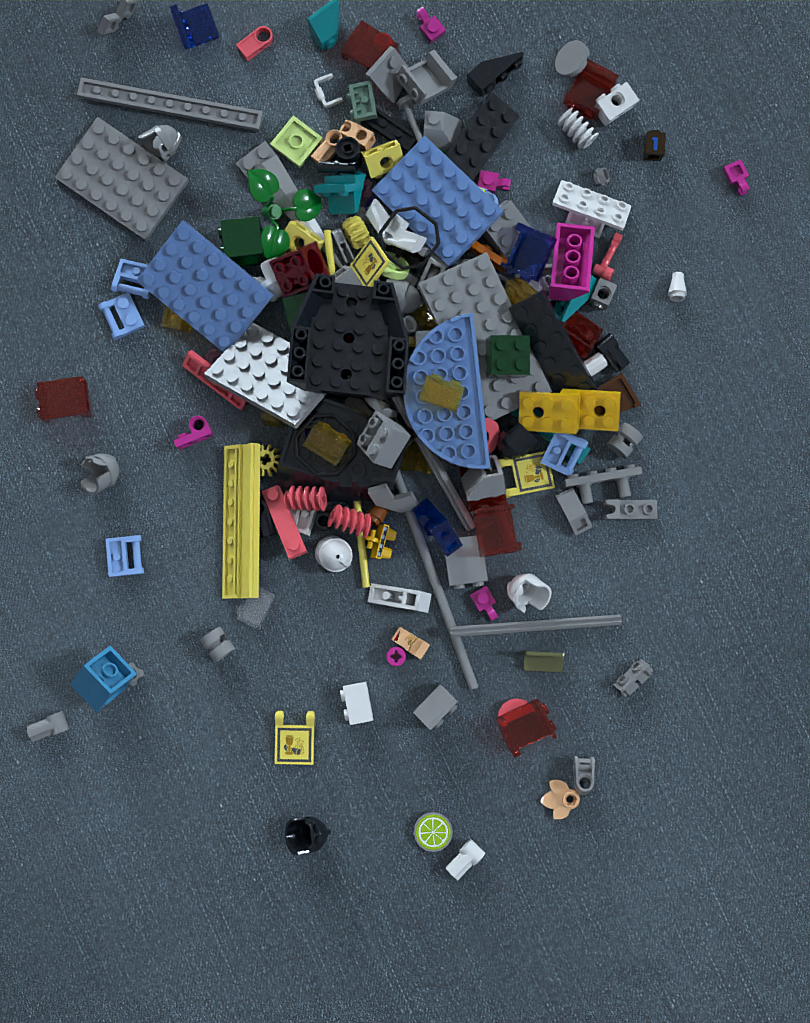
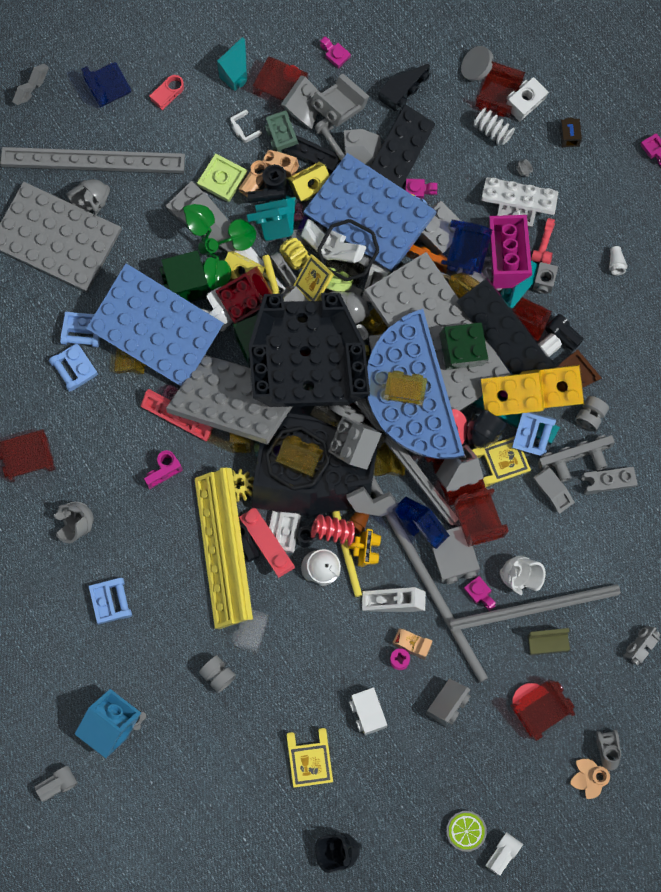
camera: 10 degrees left, 10 degrees down
coral piece [284,486,327,511] -> none

